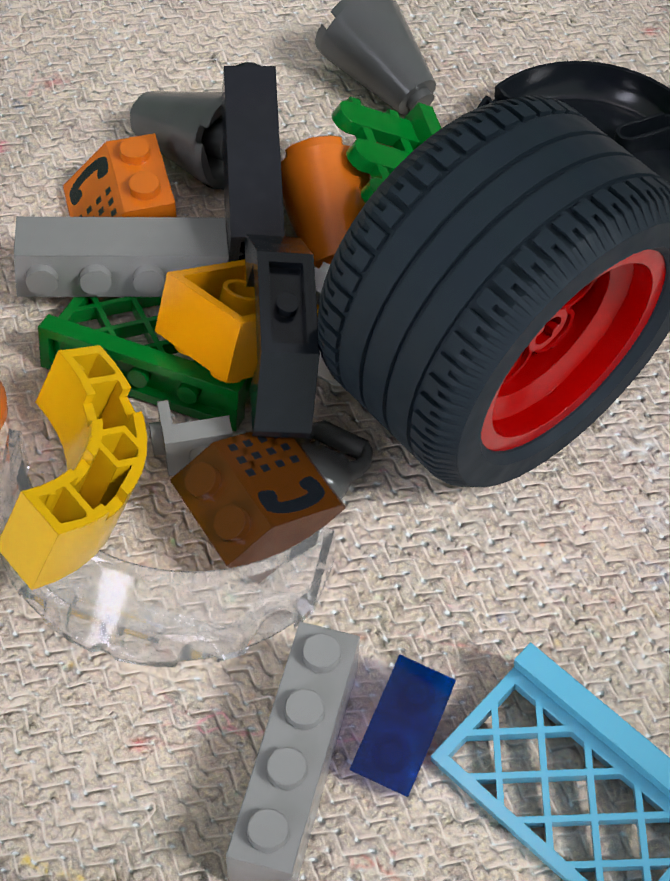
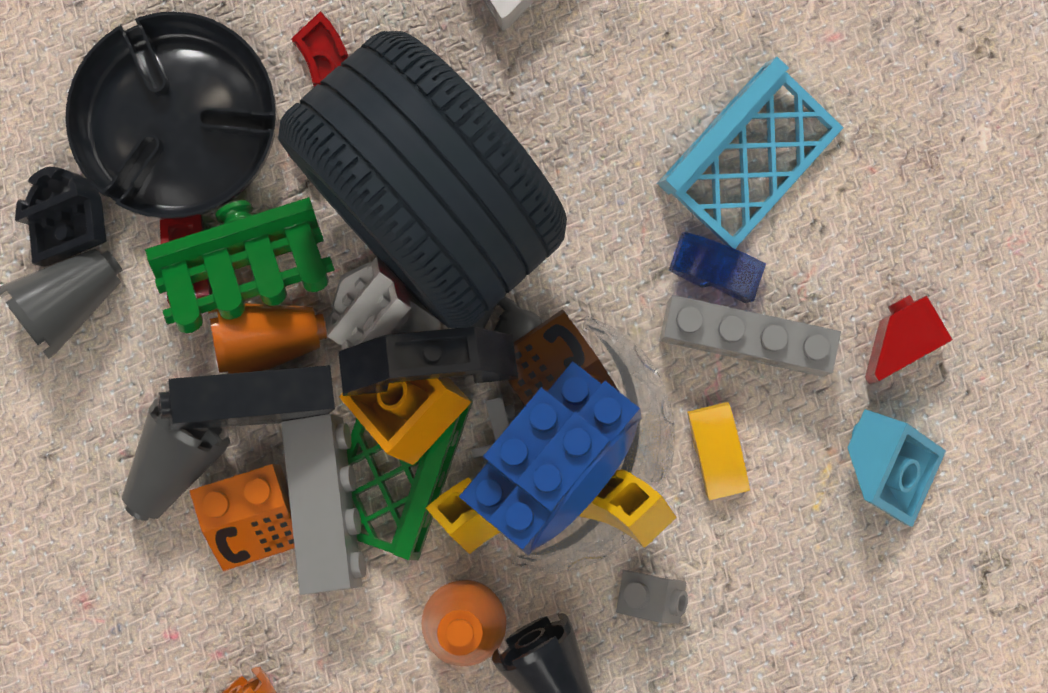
camera: 90 degrees left, 30 degrees up
none -> black slope [15,167,107,267]
none -> blue piece [459,361,642,556]
none -> yellow slope [687,402,750,501]

